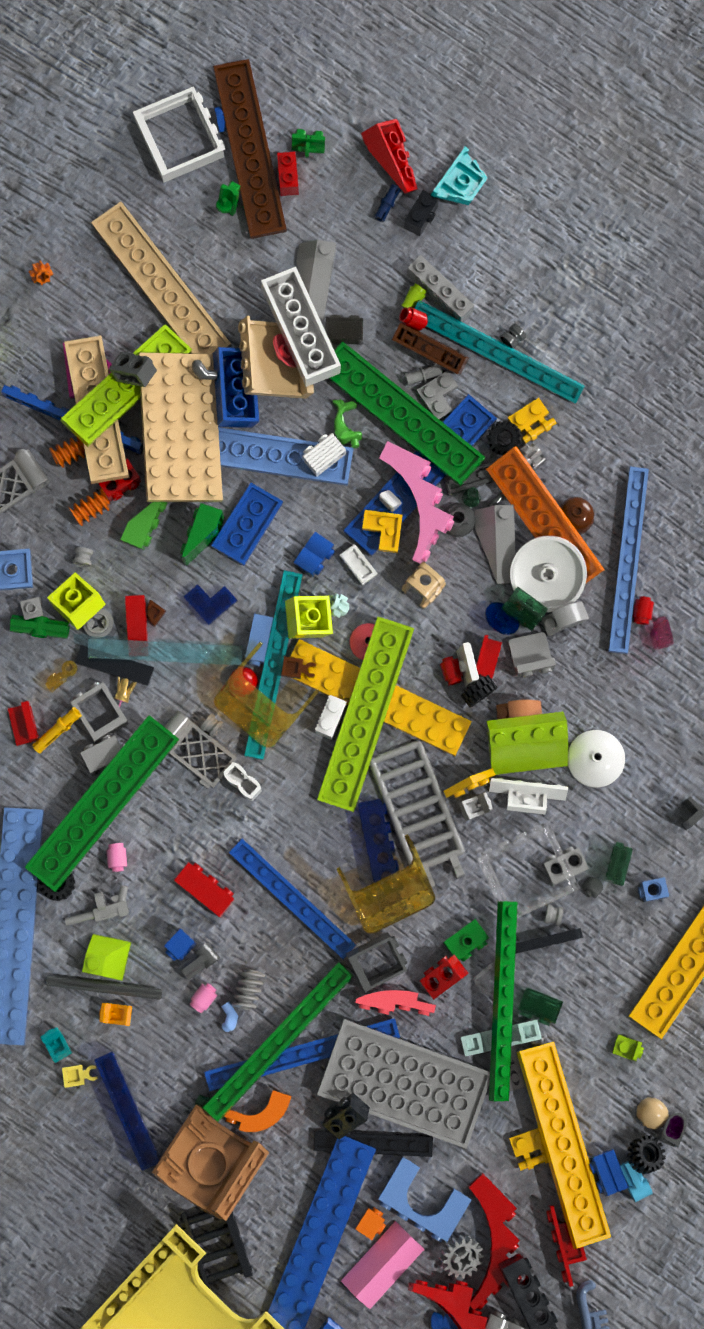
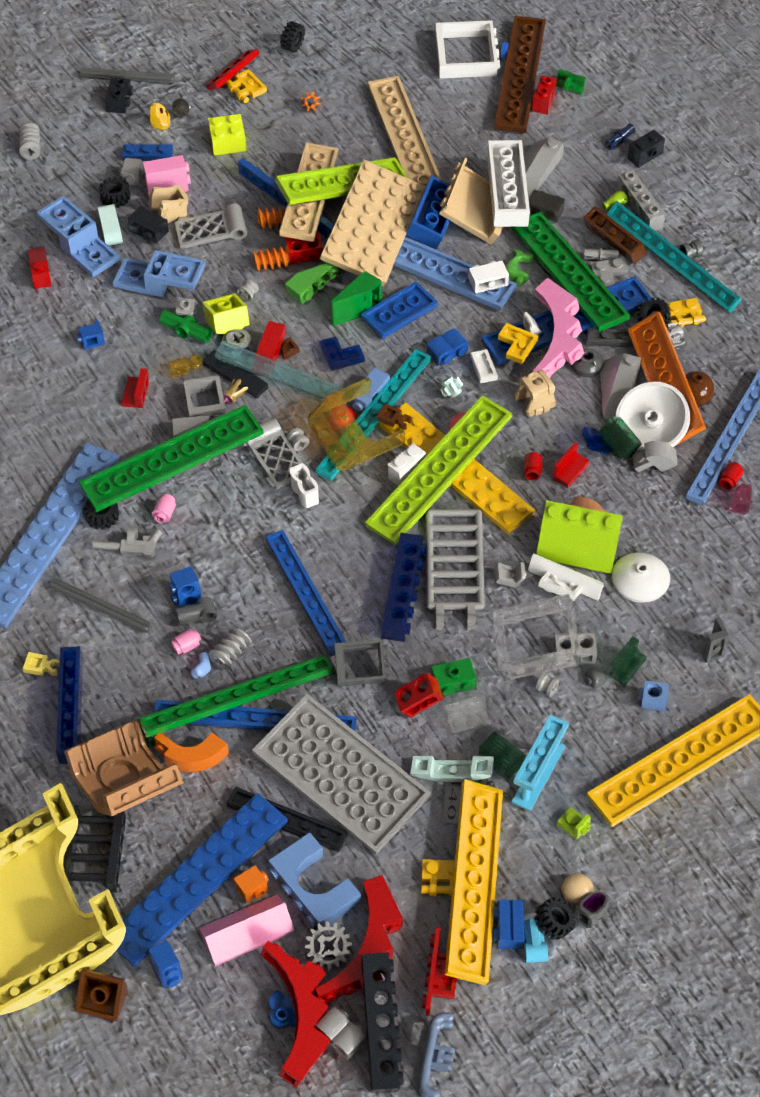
camera: 25 degrees right, 25 degrees down
yellow pin [32,707,82,753] -> none
teal bracket [40,1027,72,1063] -> none
lime slope [82,934,131,981] -> none
light orange bracket [99,1003,132,1026] -> none
dark grey brick [109,352,157,387] -> none
red brick [174,862,235,918] -> none
dark grey arm [192,360,218,380] -> none
green hips [216,181,241,216] -> none
coral dish [273,334,296,368] -> none
neon yellow brick [285,596,333,639] -> none
black brick [323,1093,370,1140] -> none
clear yellow windscreen [336,834,435,933] -> none
coral slope [355,990,436,1016] -> none
red wedge [361,119,417,194] -> none
red brick [399,307,428,331] -> none
wing [431,146,487,205] -> none
yellow plate [443,768,496,798] -> none
white plate [456,642,479,688] -> none
black tyre [461,675,498,708] -> none
clear green cone [462,487,481,507] -> none
green plate [489,901,518,1102] -> none
light grey bracket [508,632,556,678] -> none
black beam [515,928,583,954] -> none
none -> medium azure fence [512,714,569,812]

